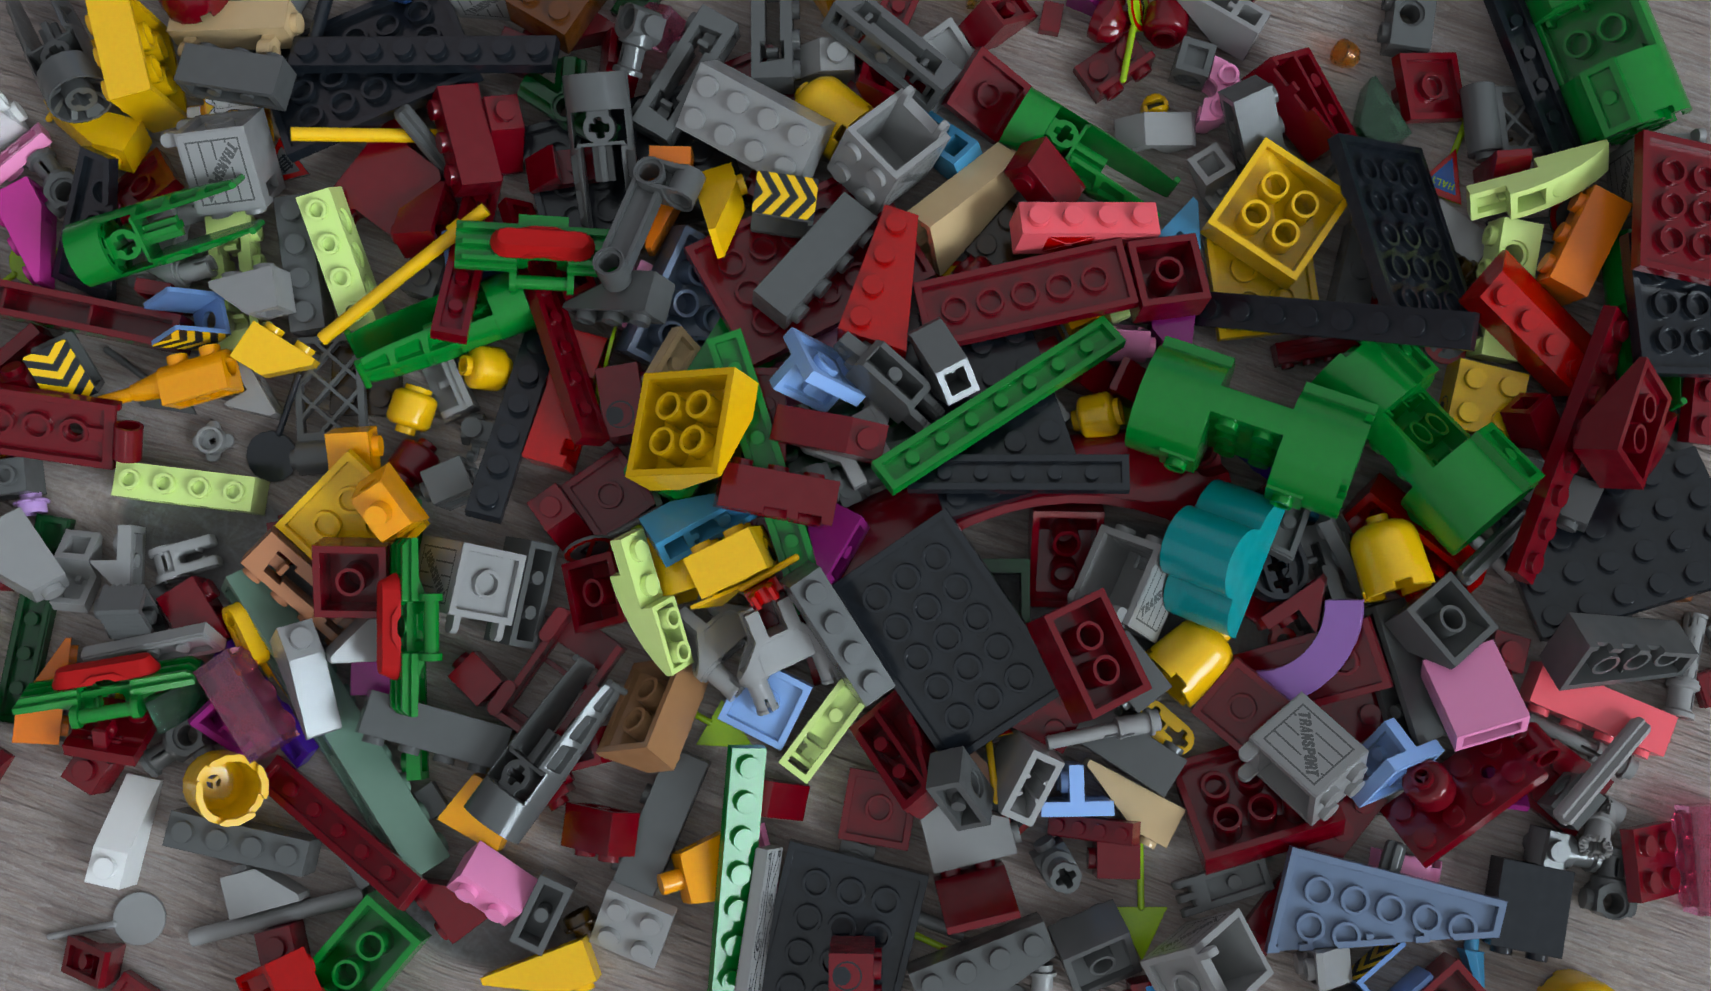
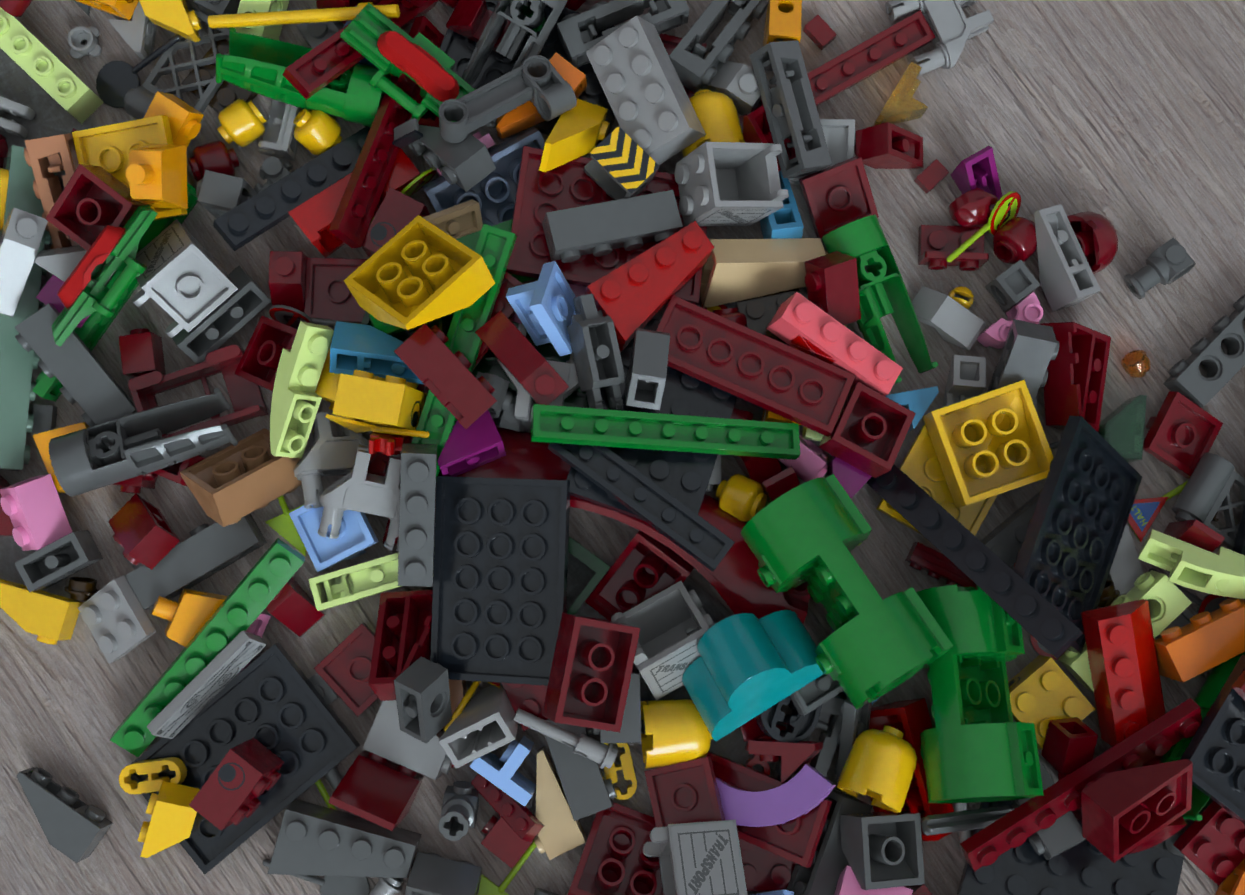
camera: 30 degrees right, 0 degrees up
none -> piece [393,118,423,148]

